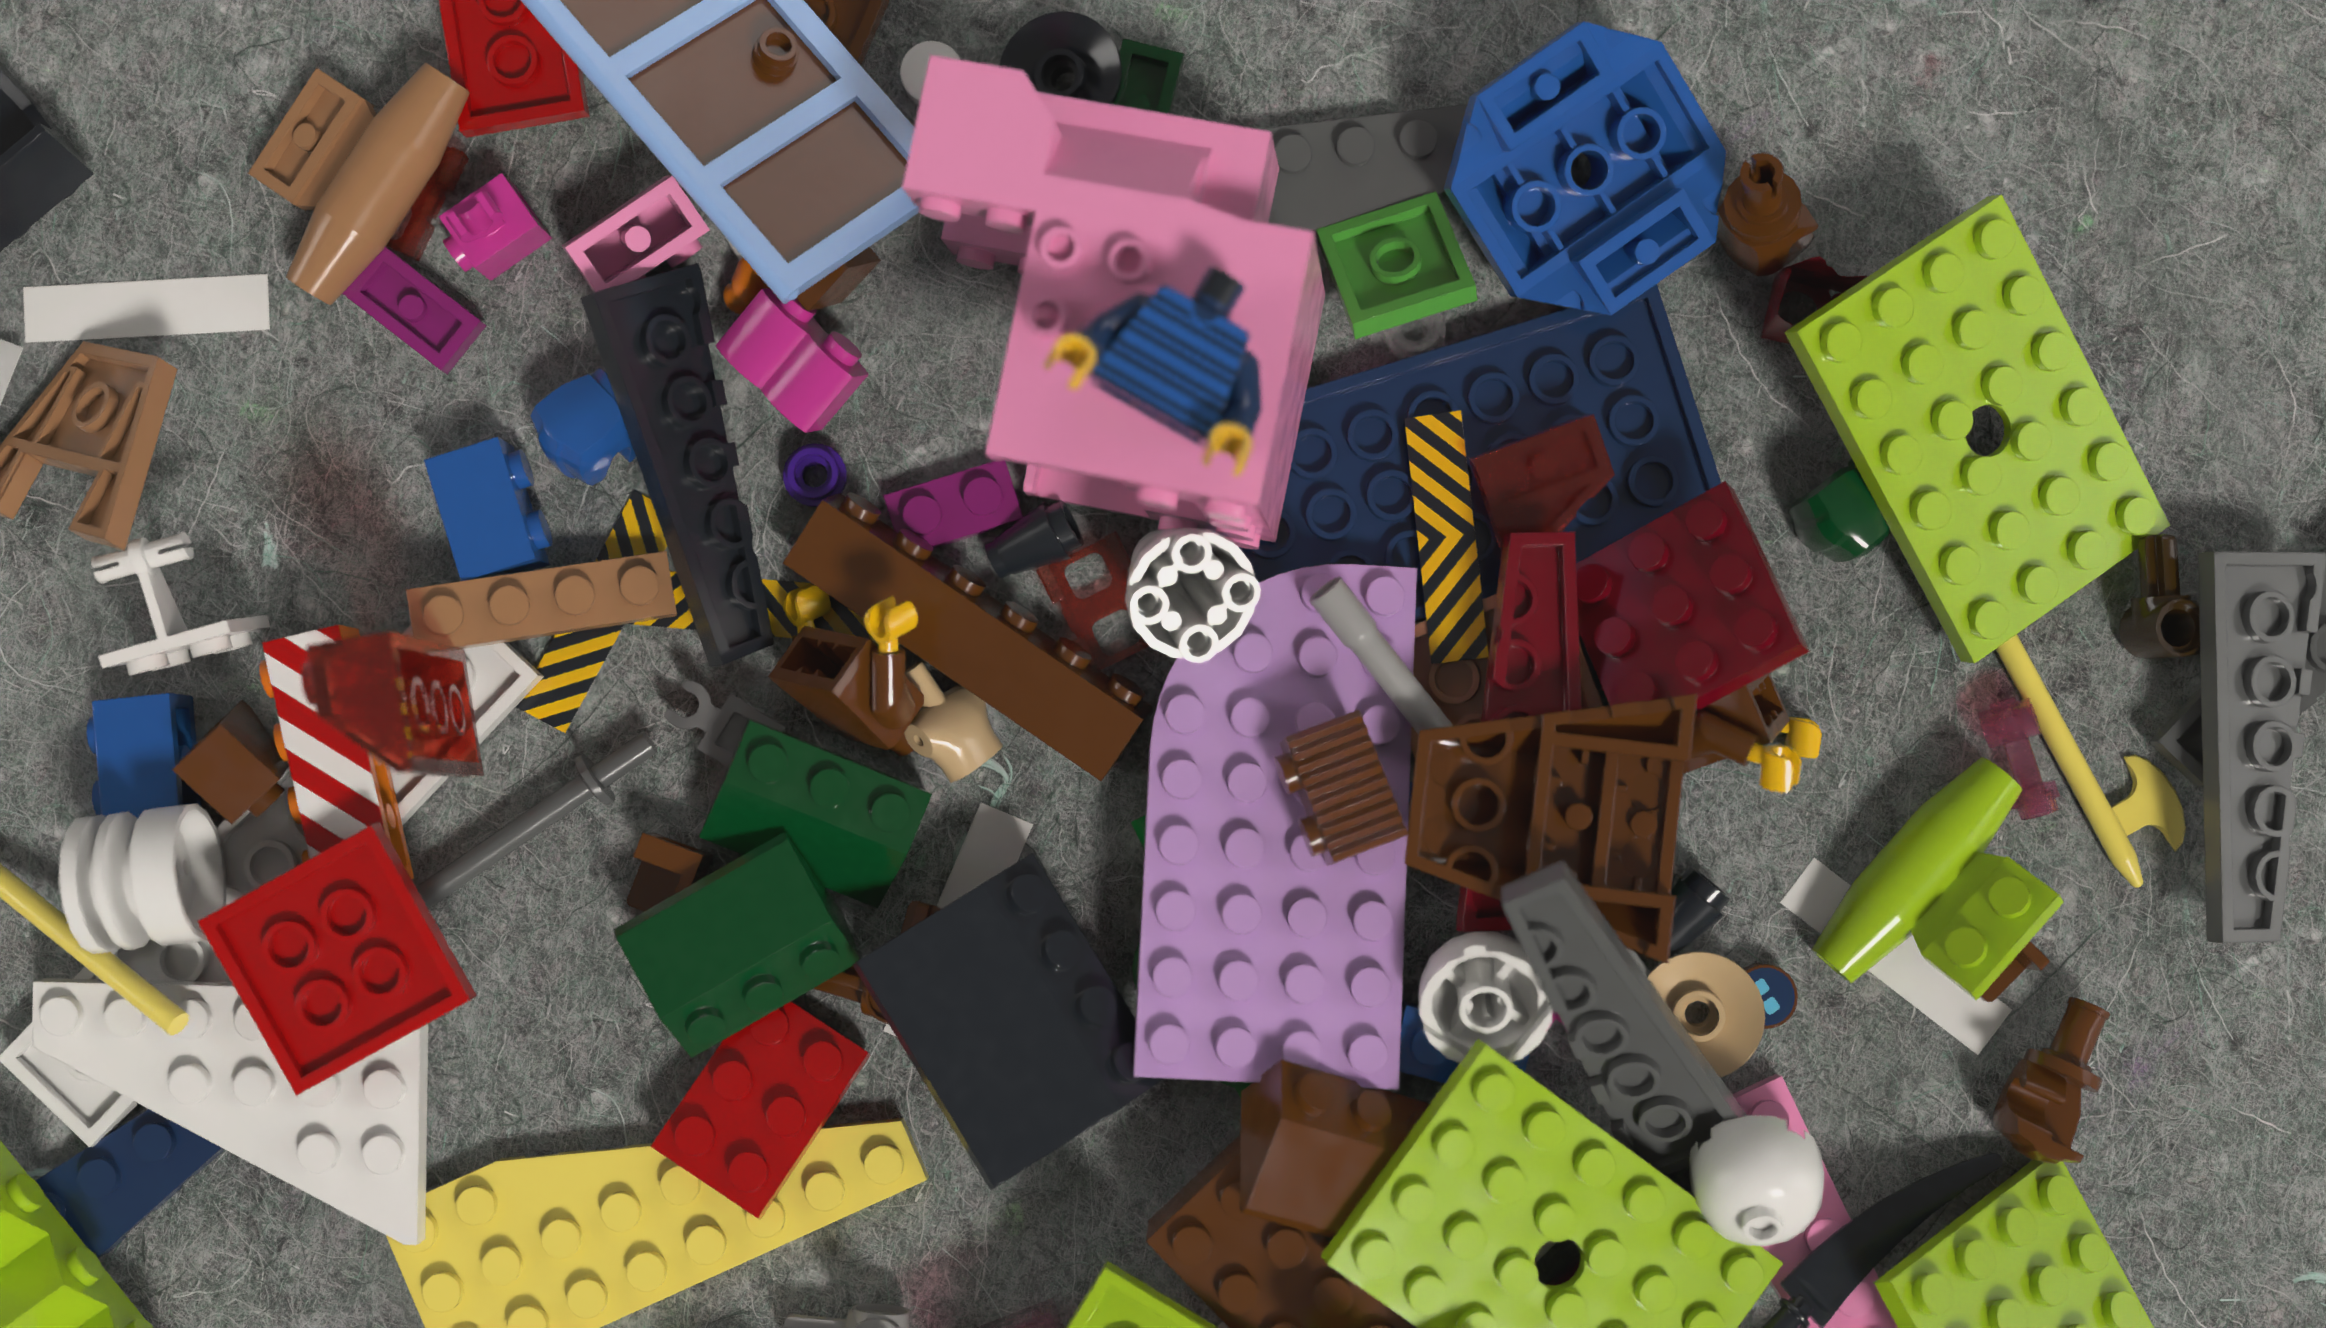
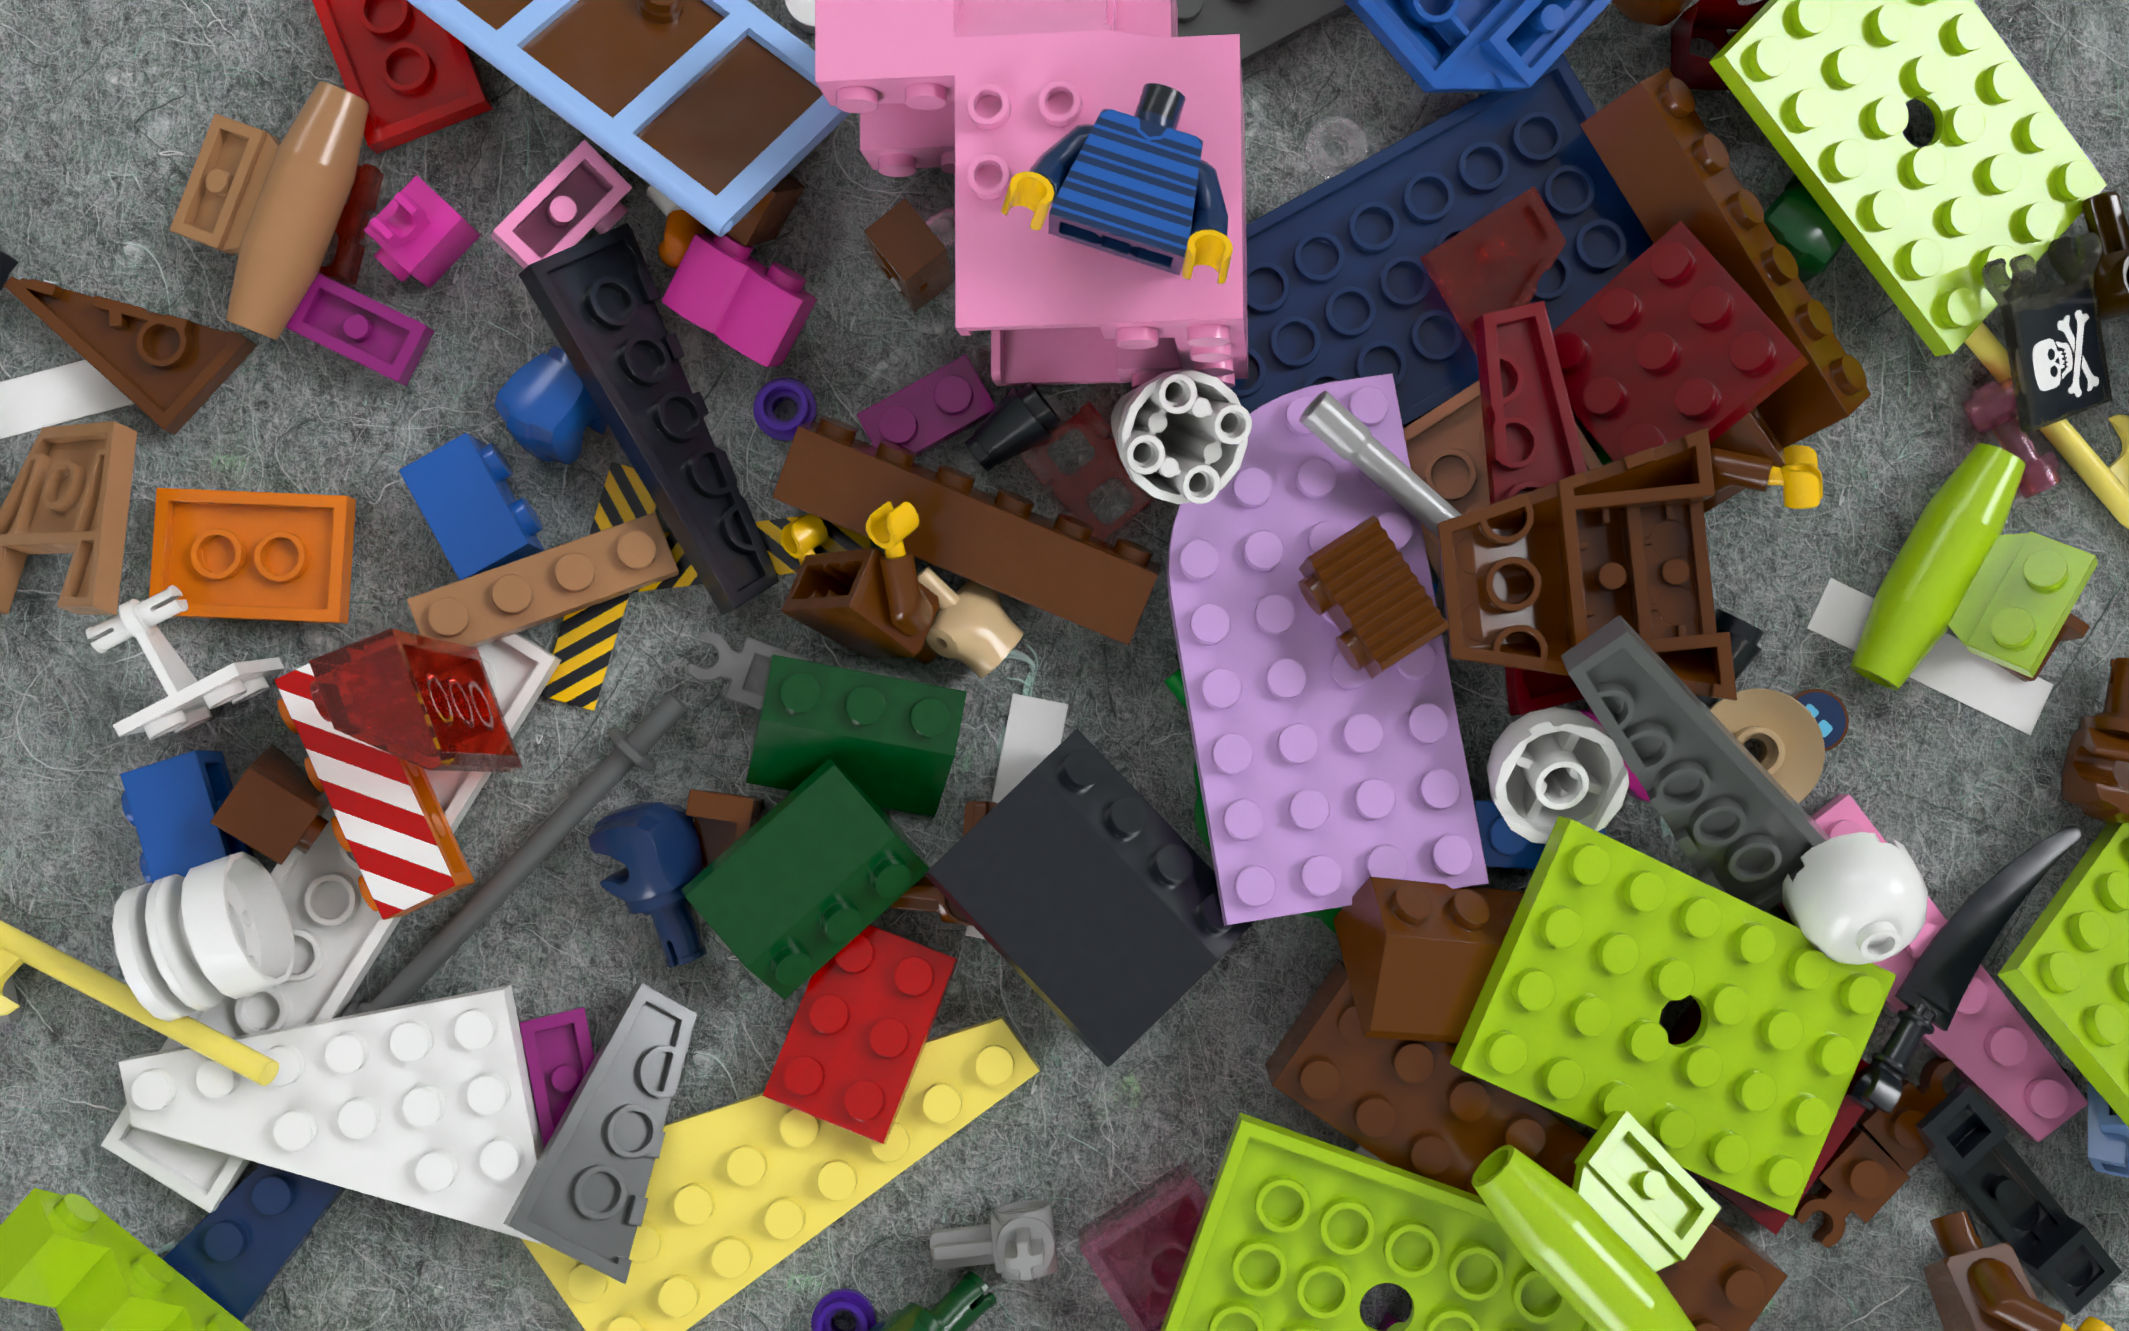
camera: 10 degrees left, 0 degrees up
red plate [197,823,477,1096] -> none
bright green plate [1316,191,1477,339] -> none
sticker [1404,410,1489,664] -> none
none -> reddish brown wing [3,276,258,435]
none -> orange plate [149,488,356,624]
none -> wing [503,983,697,1284]
none -> magenta plate [519,1007,595,1149]
none -> dark blue piece [588,802,707,967]
none -> reddish brown piece [864,198,955,312]
none -> reddish brown brick [1580,67,1871,448]
none -> flag [1982,233,2112,432]

